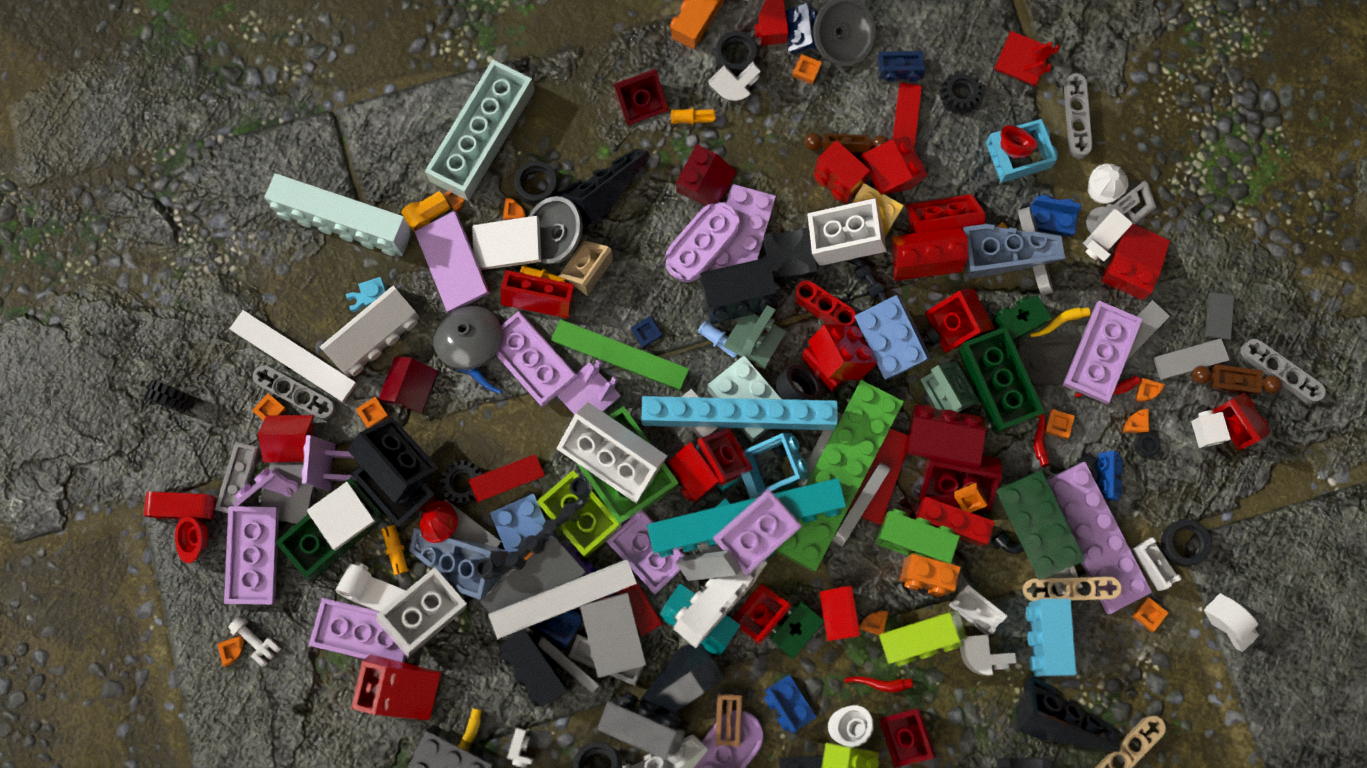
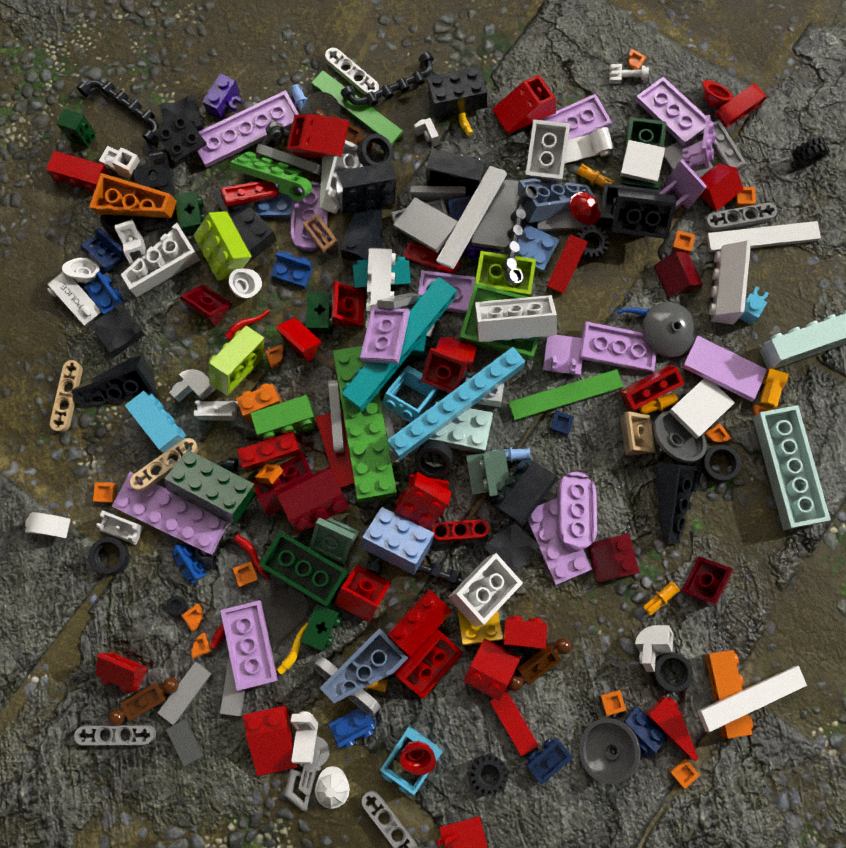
camera: 145 degrees right, 0 degrees up
white brick [1191,410,1230,448] -> none

